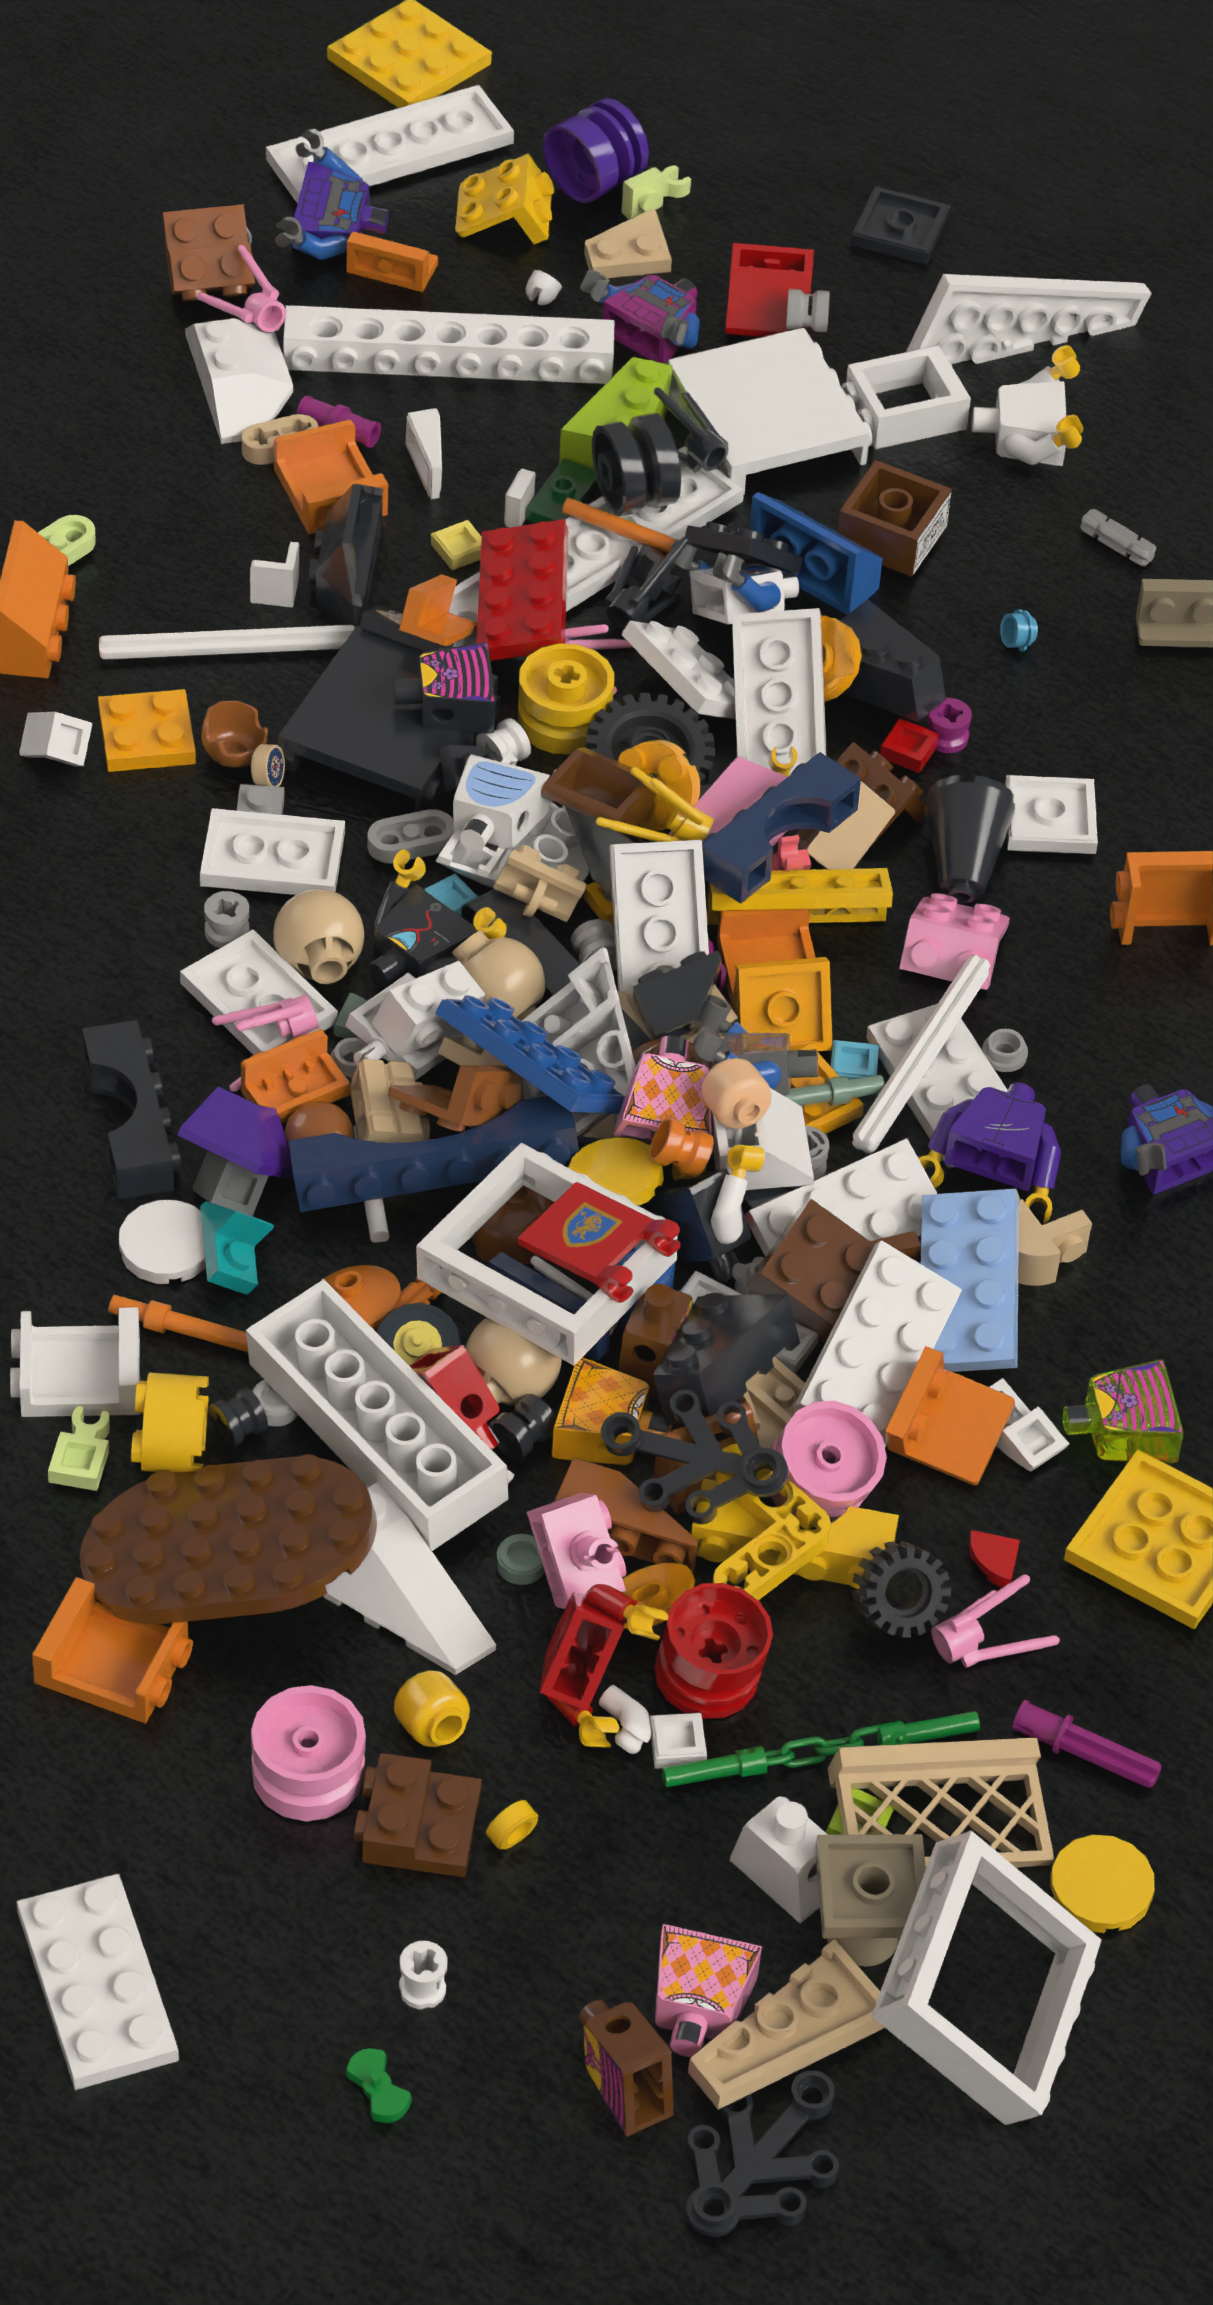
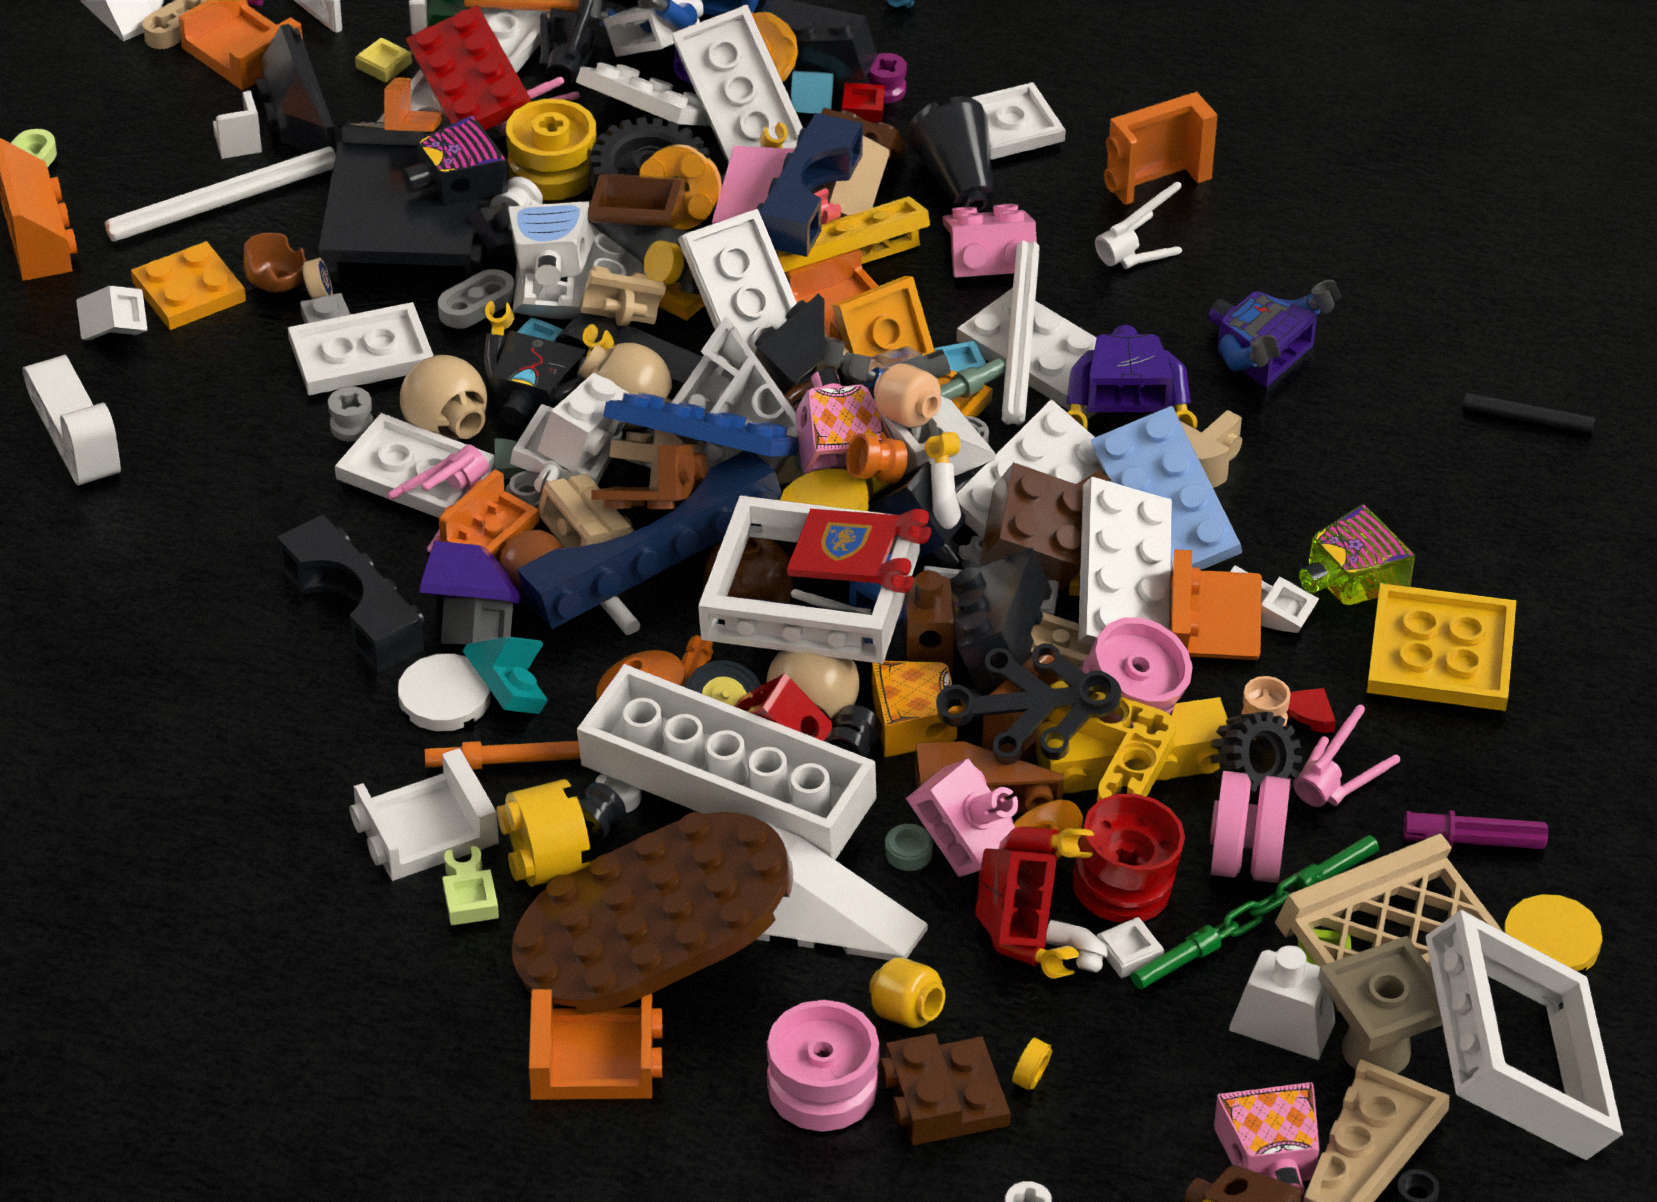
camera: 20 degrees left, 5 degrees down
light grey wheel [571,919,617,972] -> none
yellow plant [596,767,714,843] -> none
light grey plate [982,1029,1028,1072] -> none
none -> yellow tile [644,240,684,285]
none -> medium azure tile [791,71,834,114]
none -> white plant [1095,182,1182,269]
none -> bright pink wheel [1210,771,1291,883]
none -> light nougat wheel [1241,676,1291,740]

